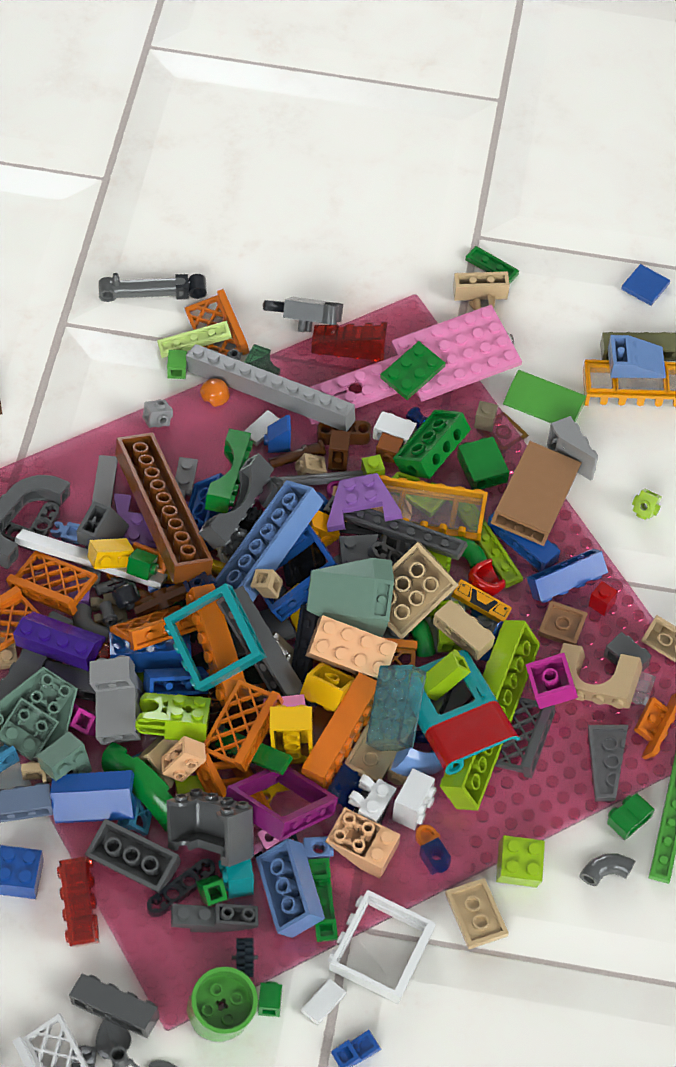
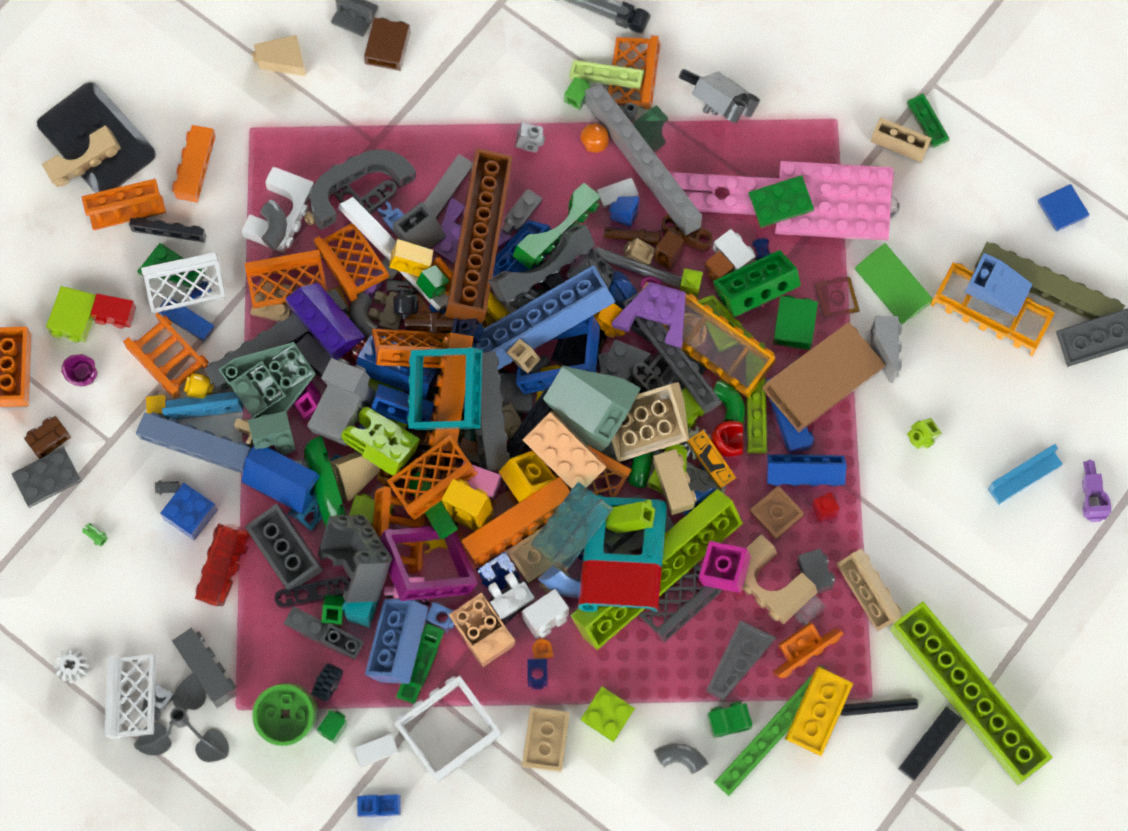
camera: 30 degrees right, 15 degrees up
dark grey pin [99,601,118,627] -> none
light nougat brick [161,736,206,782] -> none
clear red wedge [311,322,387,361] -> none
tan piece [469,294,496,311] -> none
dark tan brick [474,400,498,432] -> none

